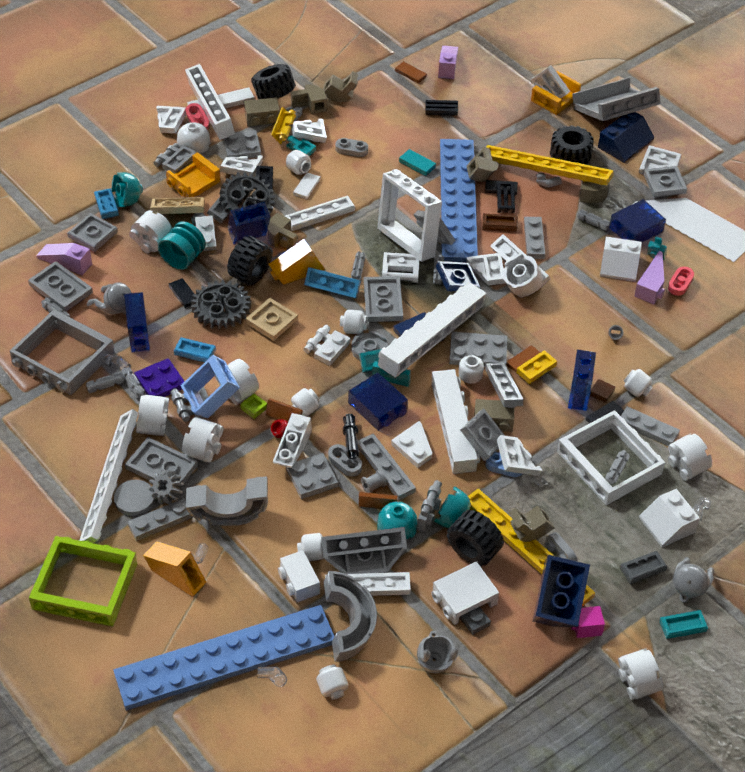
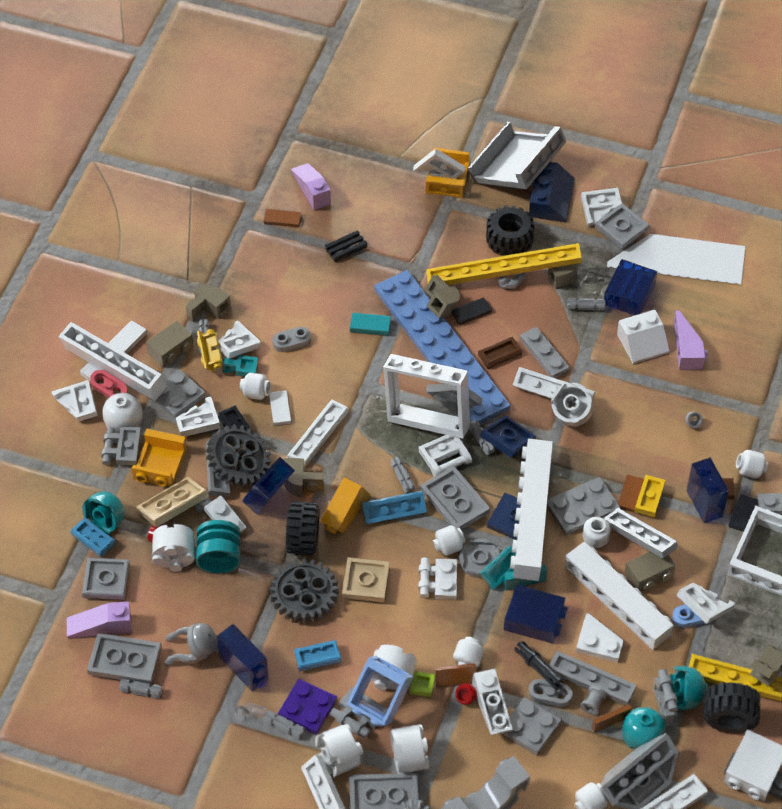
camera: 30 degrees left, 5 degrees up
light grey window [10,309,115,395] -> none
light grey axle [86,372,124,393] -> none
black piece [169,278,194,308] -> none
black tyre [251,64,296,99] -> none
dark tan brick [323,71,358,102] -> none
light grey plate [460,408,505,461] -> none
white wing [467,253,505,286] -> none
black tile [497,181,515,213] -> none
teal plate [647,237,667,260] -> none
coral plate [668,267,694,296] -> none

